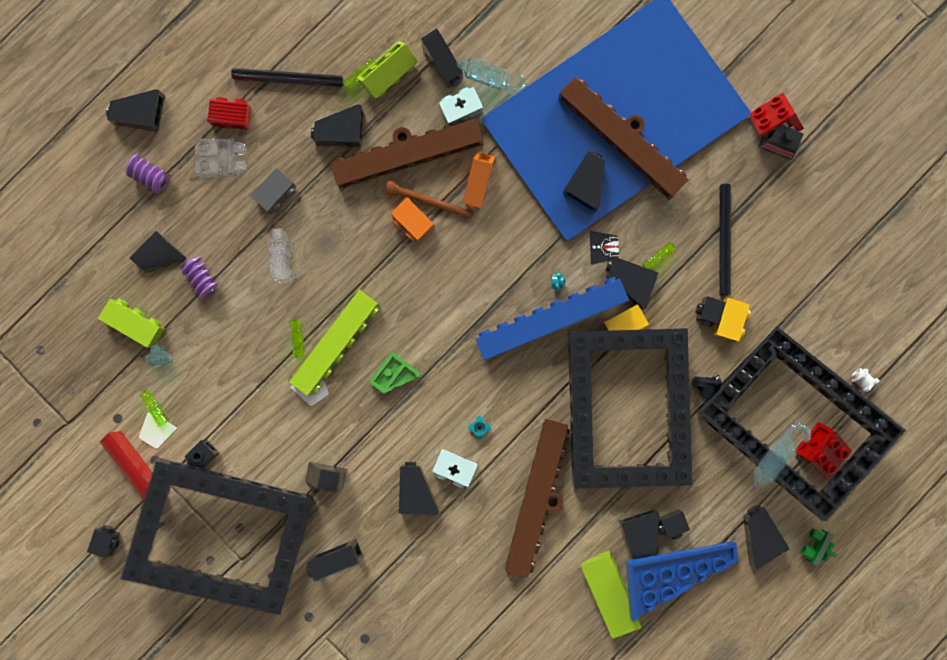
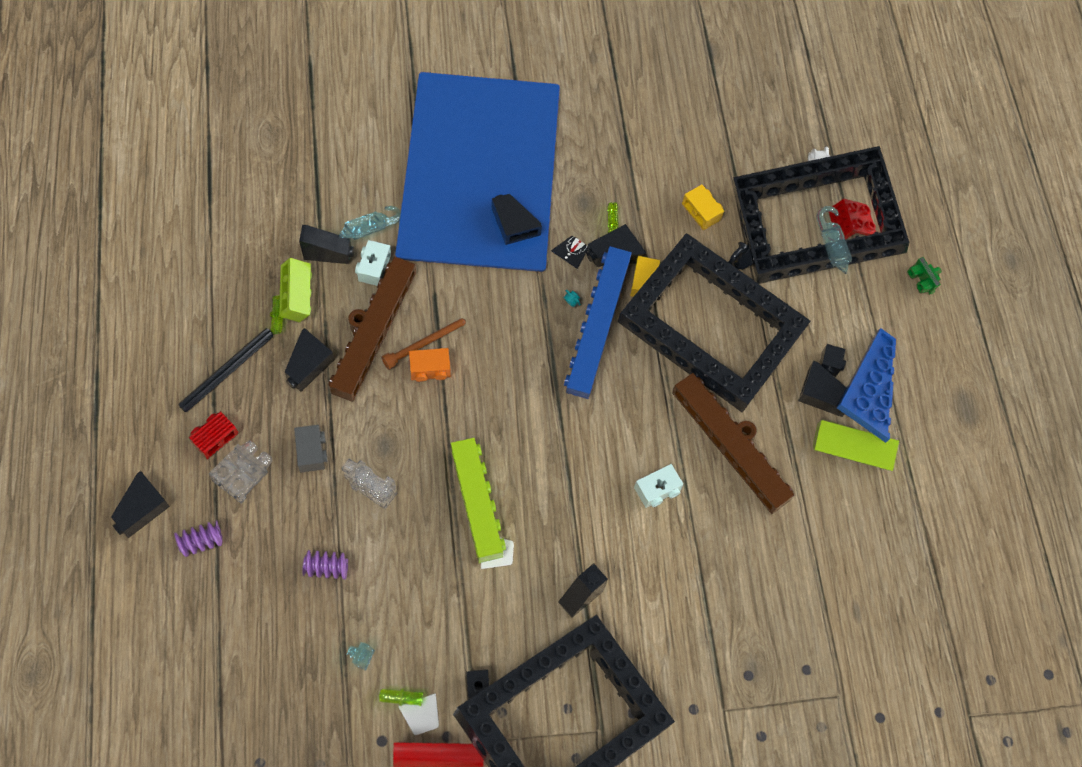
camera: 60 degrees left, 20 degrees down
lime brick [98,298,165,348] -> none
black slope [129,231,186,273] -> none
clear neon green axle [290,320,305,357] -> none
black window [306,538,363,582] -> none
bright green wing [369,352,422,394] -> none
black slope [399,462,439,515] -> none
orange slope [463,152,495,209] -> none
teal plate [468,416,491,439] -> none
reddish brown hinge [558,76,688,200] -> none
black brick [695,296,726,327] -> none
black axle [719,183,731,296] -> none
black slope [743,506,790,569] -> none
red bracket [750,93,804,137] -> none
black torso [758,125,803,160] -> none

